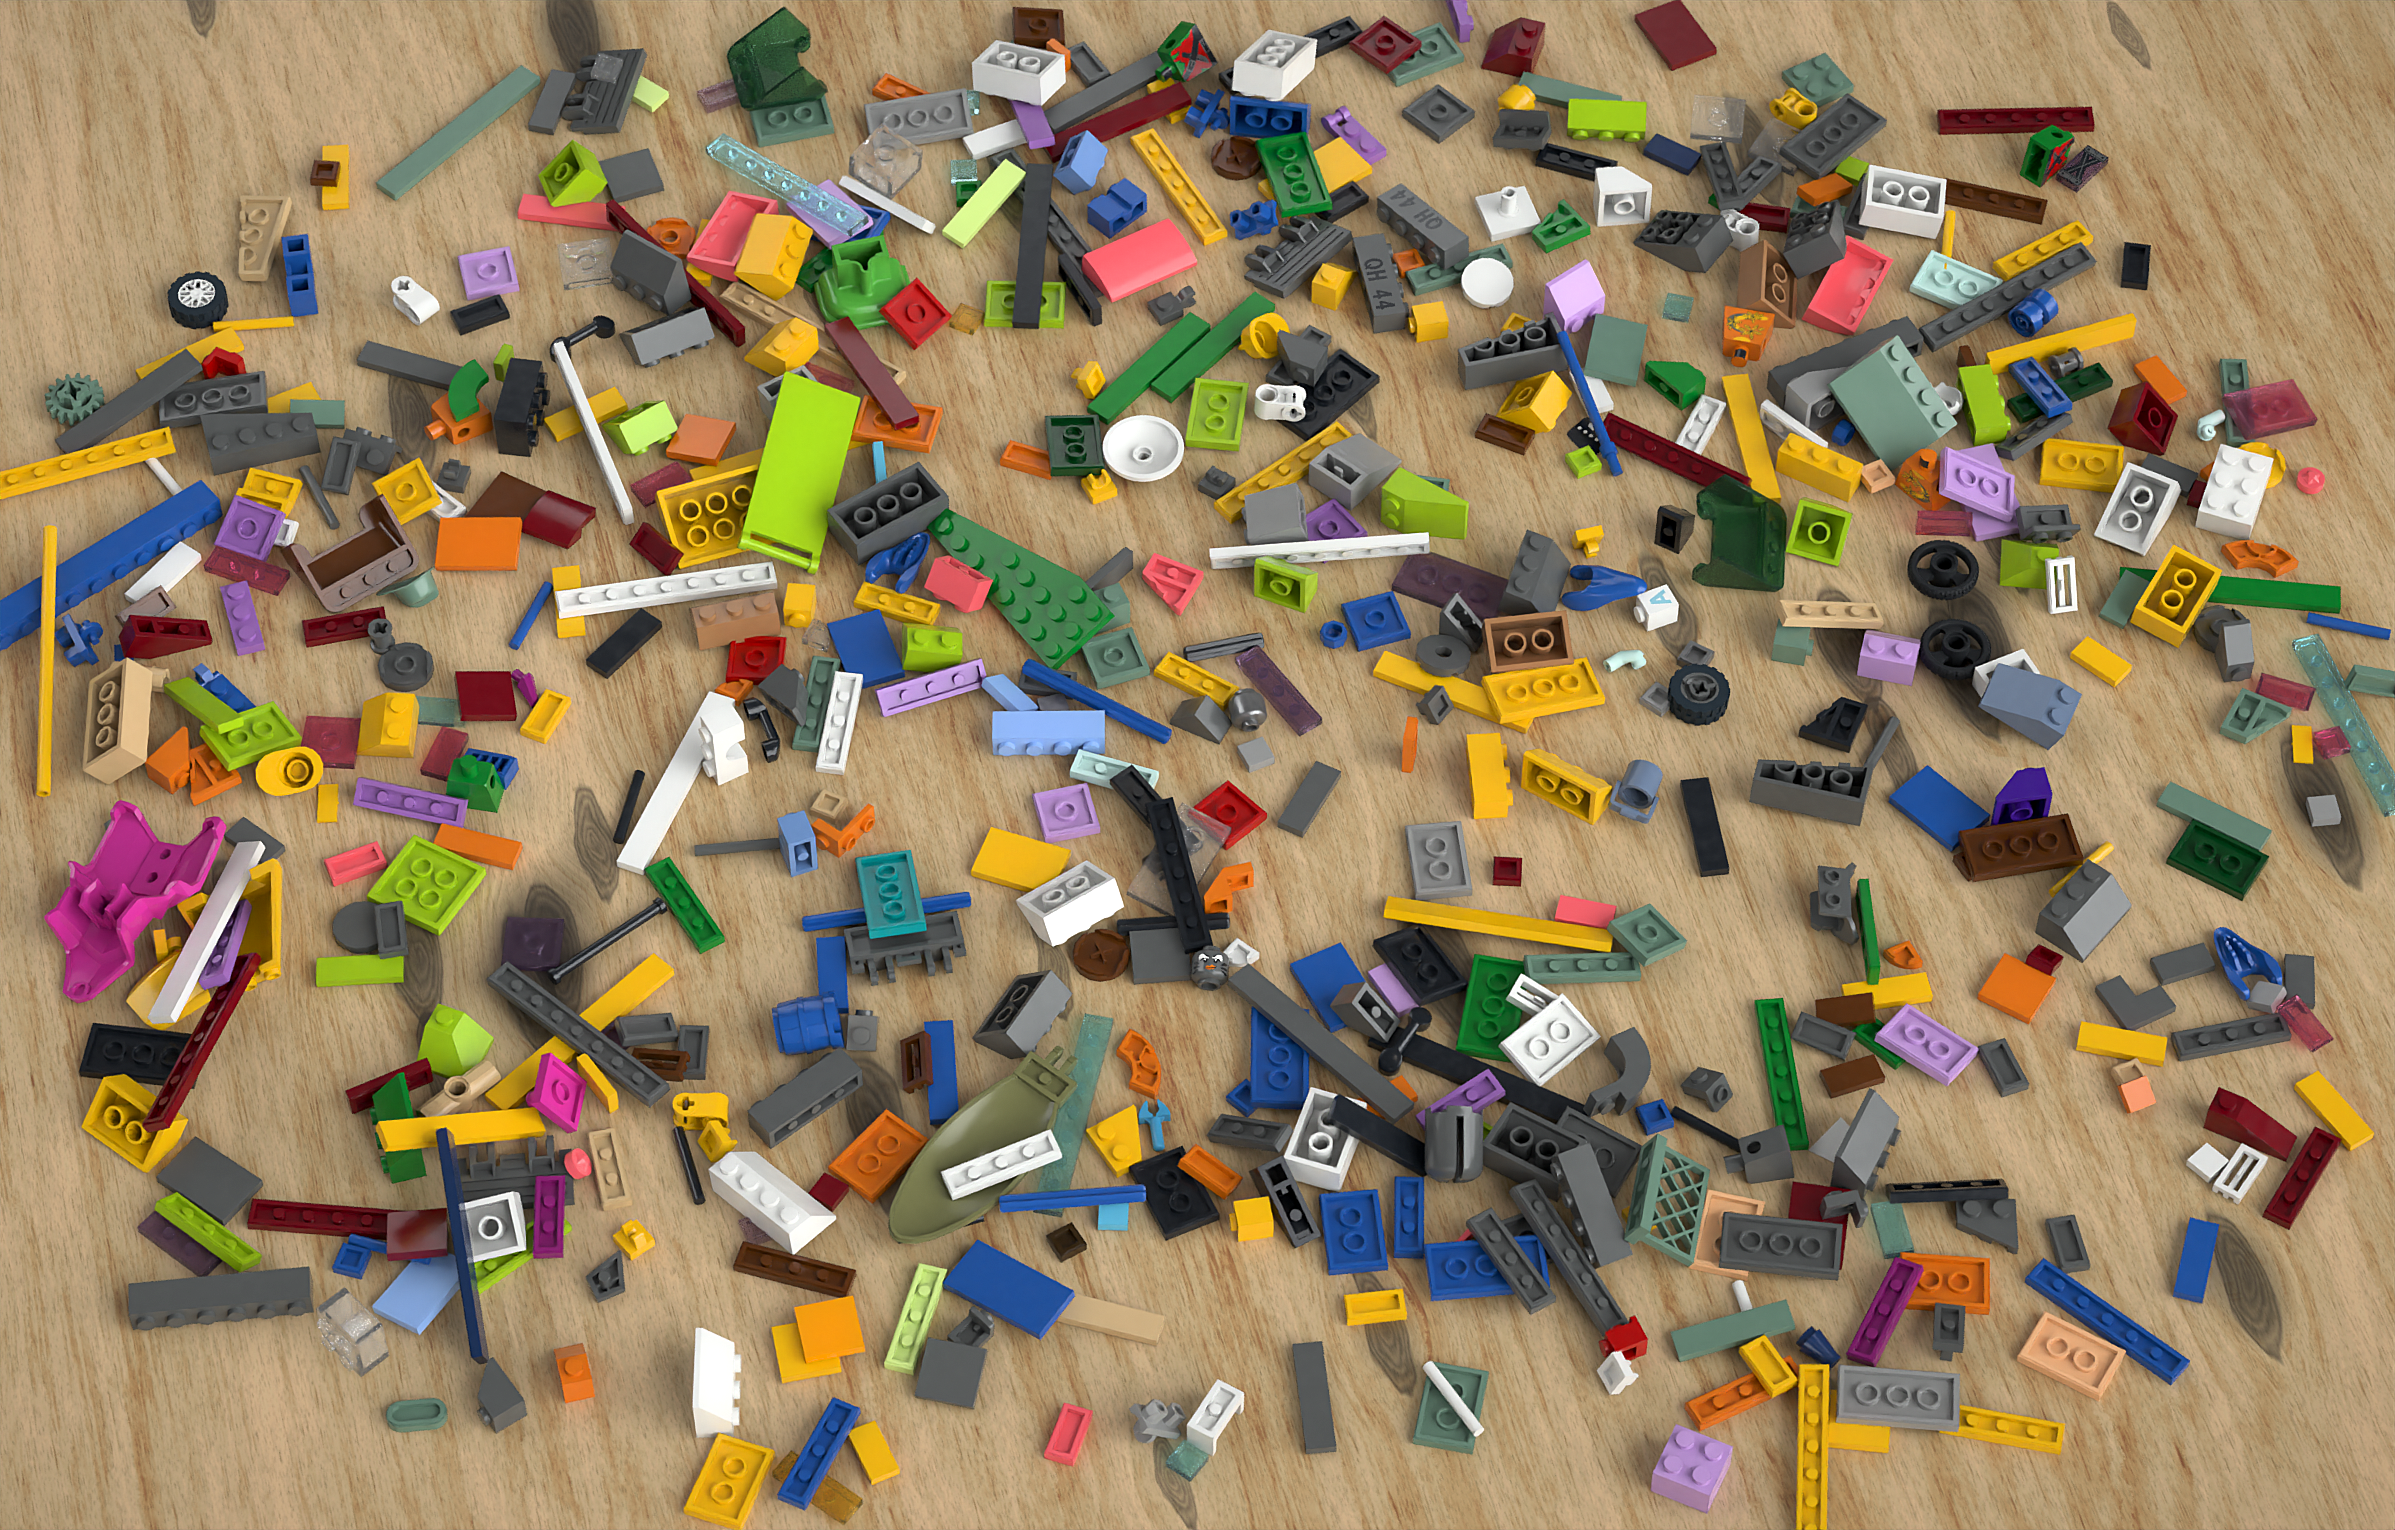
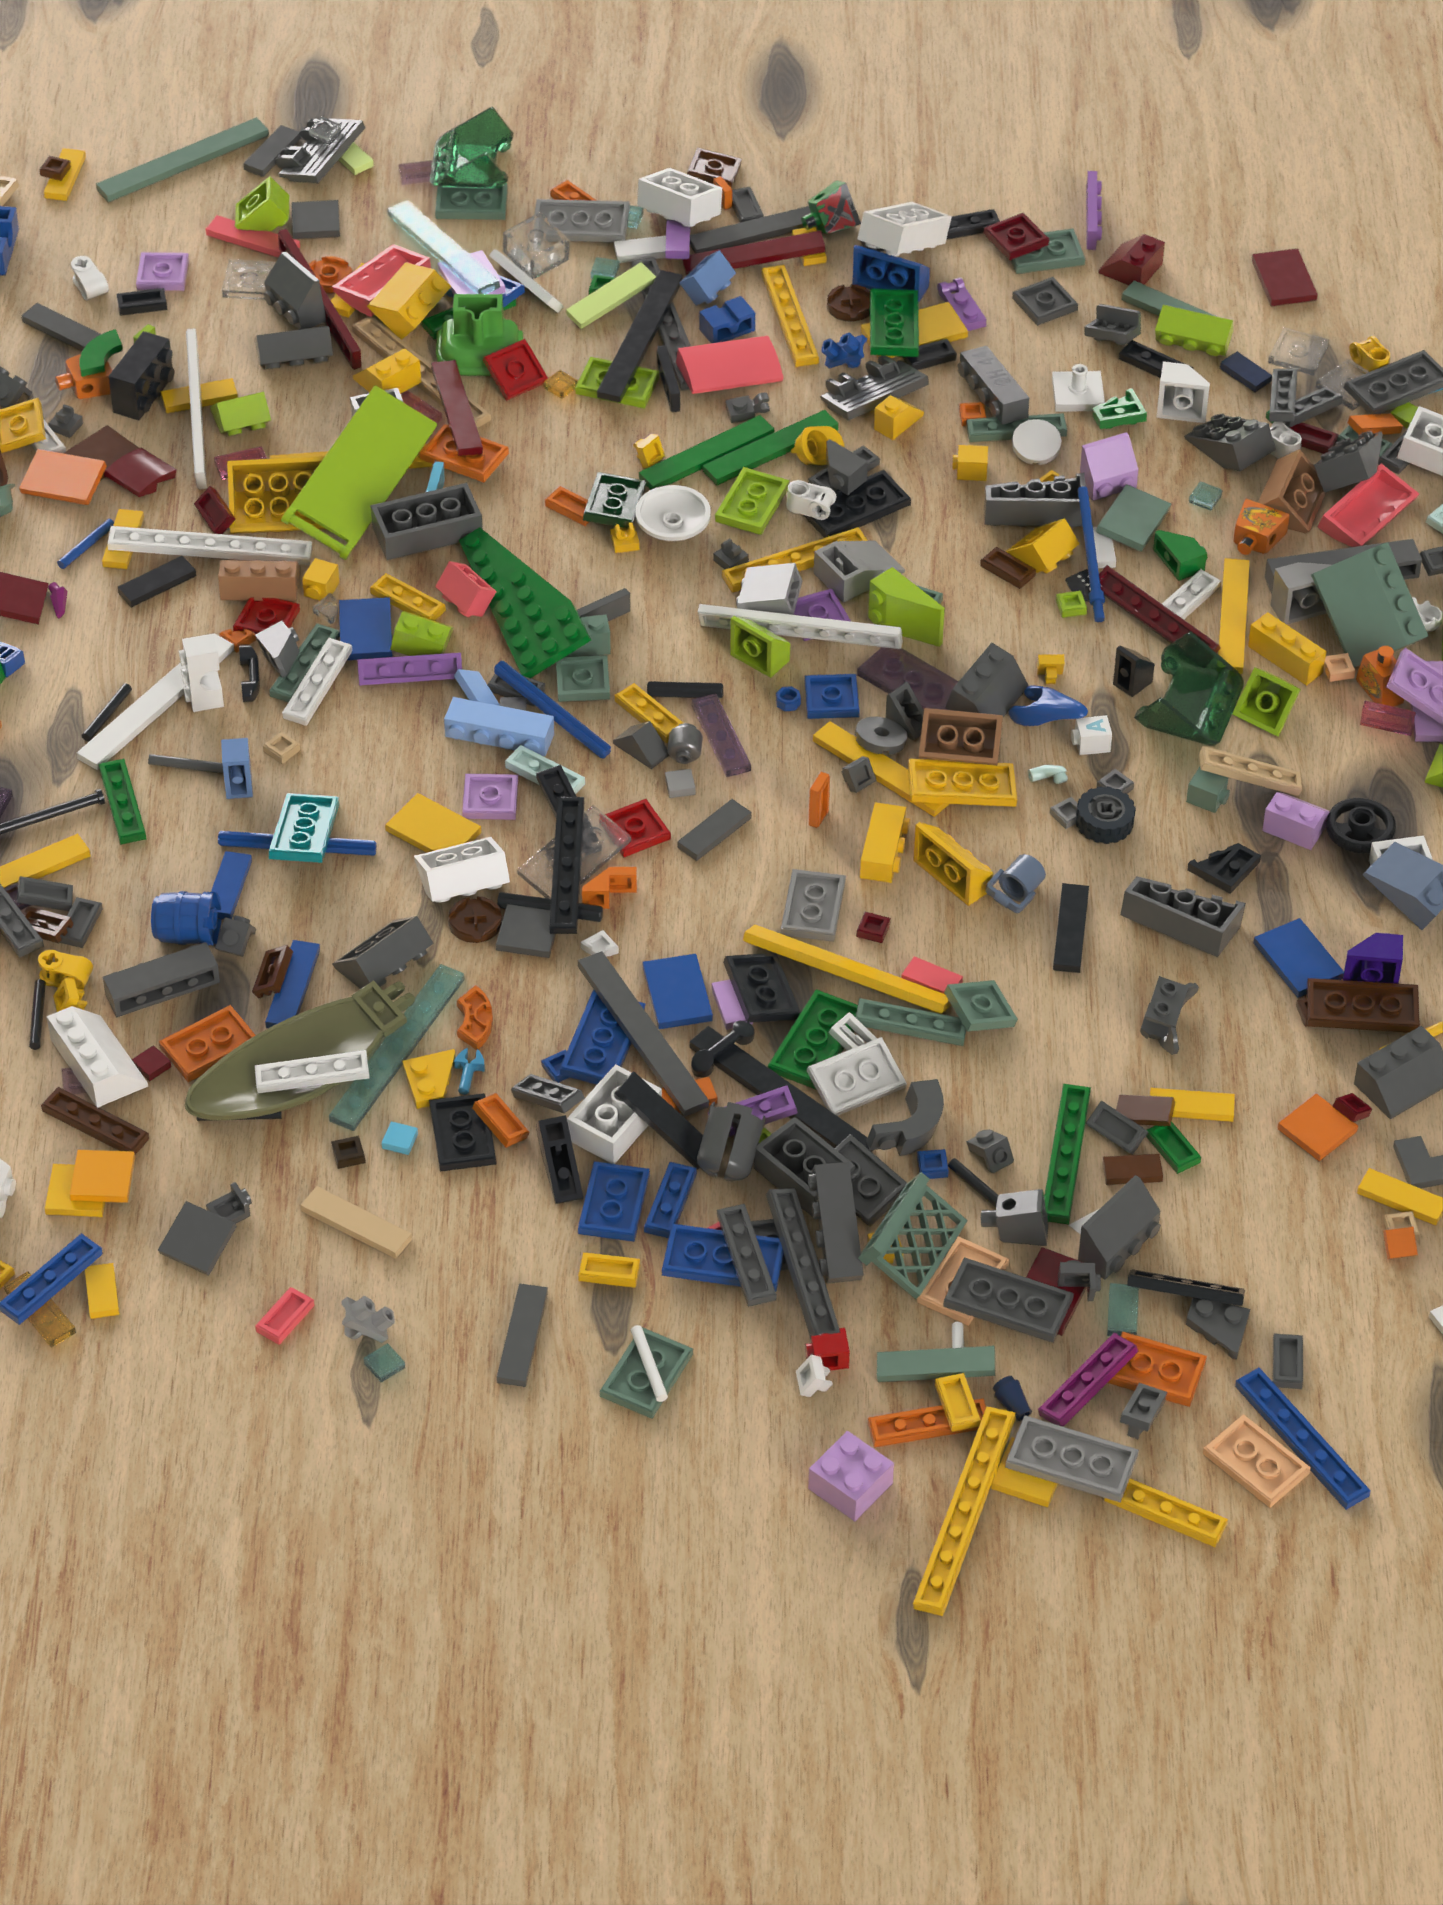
camera: 15 degrees right, 5 degrees down
yellow tile [520,689,571,744] -> none
black bar [550,315,616,363] -> none
orange tile [666,414,737,466] -> none
orange bracket [811,803,875,858] -> none
dark grey hinge [844,911,967,986] -> none
blue animal [865,532,930,594] -> none
yellowish green tile [884,1263,948,1375] -> none
blue tile [943,1239,1075,1340] -> none
blue axle [999,1184,1146,1213] -> none
coral wing [1142,553,1204,616] -> none
blue hips [1184,89,1230,139] -> none
white panel [1187,1379,1244,1456] -> none
dark grey head [1191,946,1229,991] -> none
yellow brick [1228,1196,1274,1242] -> none
dark grey slope [1330,982,1401,1043] -> none
dark grey brick [1352,233,1409,334] -> none
yellow head [1497,84,1536,113] -> none
white tile [1760,399,1828,448] -> none
sand green plate [1782,52,1854,108] -> none
blue tile [1832,419,1856,446] -> none
green tile [1855,879,1881,985] -> none
dark grey bar [1863,716,1900,770] -> none
lavender tile [1874,1003,1979,1086] -> none
orange tile [1883,940,1923,969] -> none
black wheel [1907,540,1979,601] -> none
dark grey tile [1978,1038,2029,1098] -> none
blue tile [2172,1217,2219,1304] -> none

